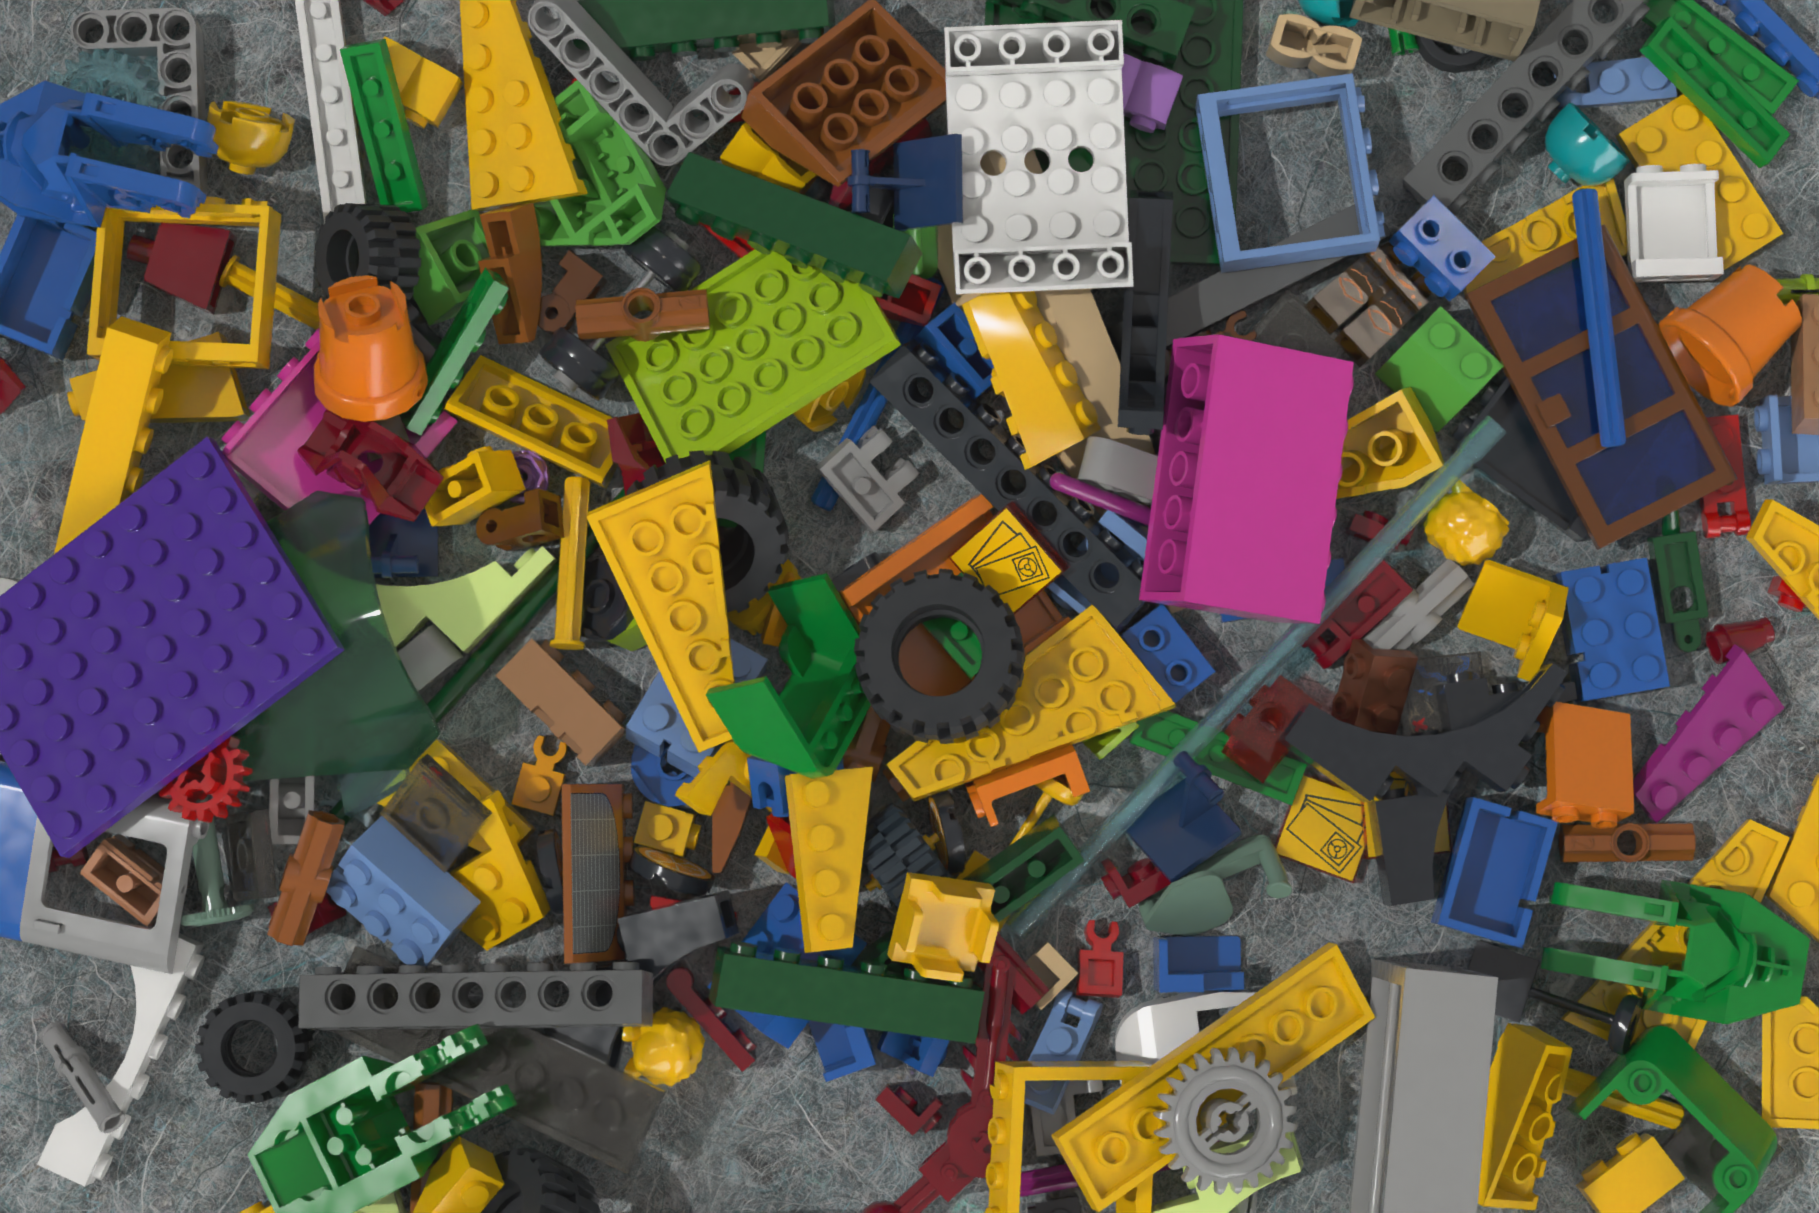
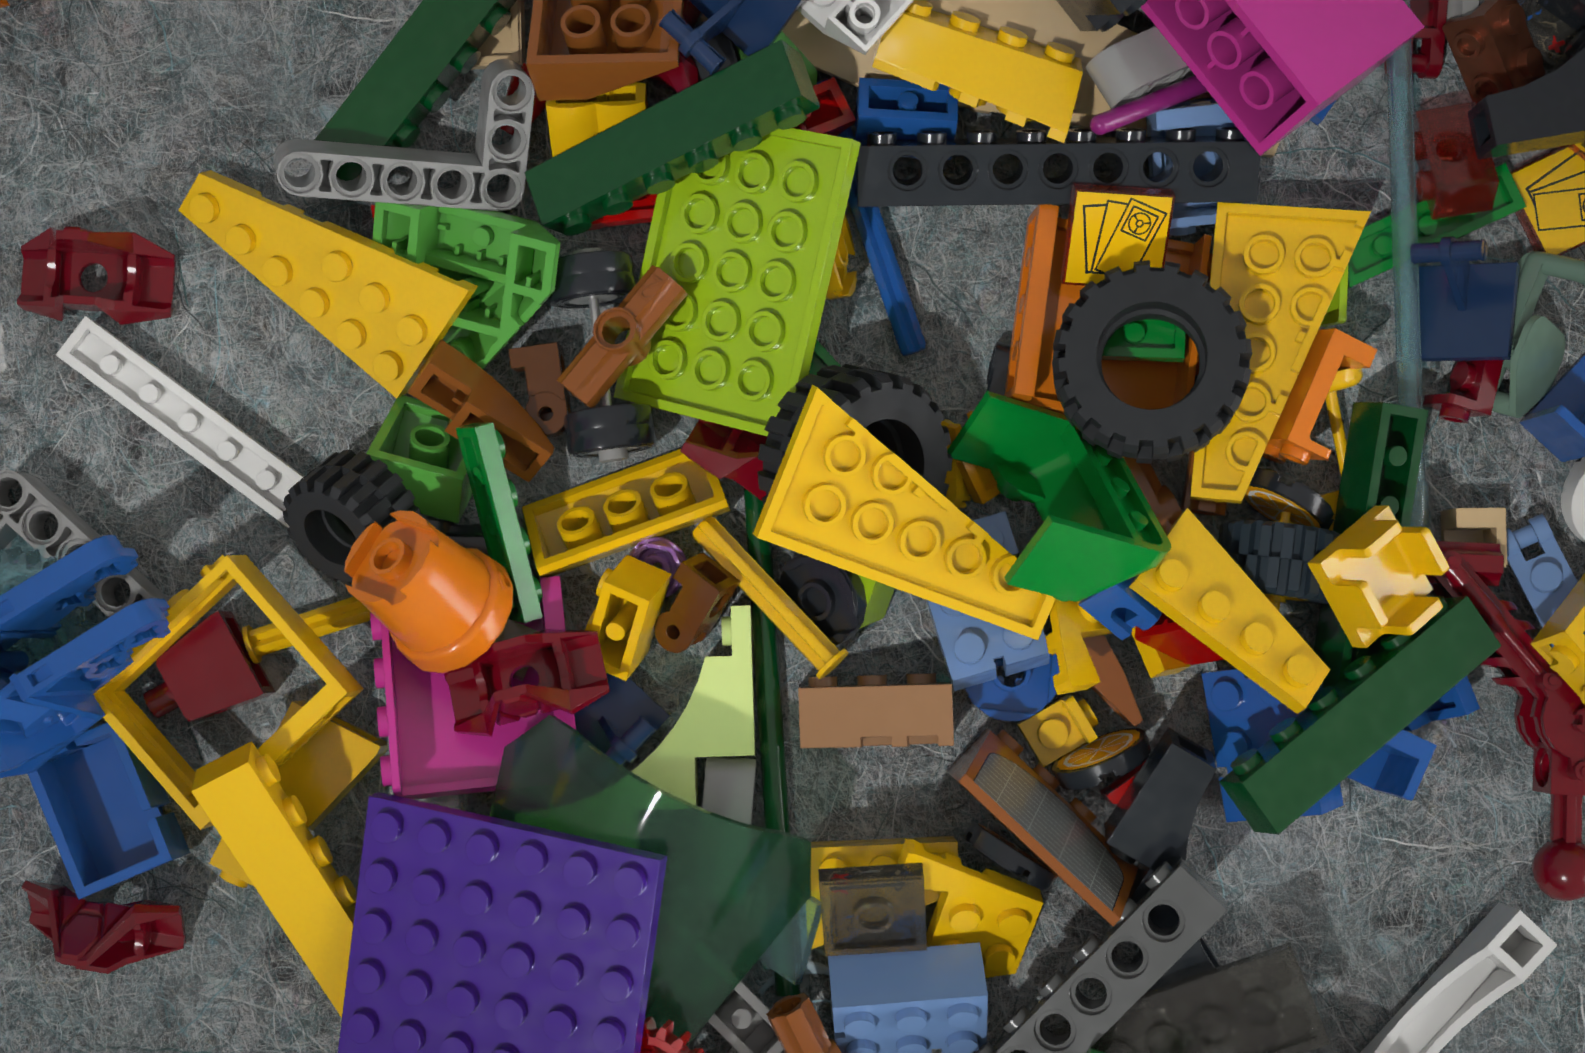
camera: 45 degrees left, 0 degrees up
yellow cylinder [207,101,295,175] -> none
green plate [340,39,429,213] -> none
yellow brick [383,36,463,129] -> none
light orange plate [511,735,568,816] -> none
yellow animal [622,1007,705,1087] -> none
dark red plate [666,967,757,1072] -> none
light grey plate [815,426,919,532] -> none
dark red bracket [875,1084,943,1136] -> none
red plate [1077,920,1124,998] -> none
blue brick [1120,604,1216,703] -> none

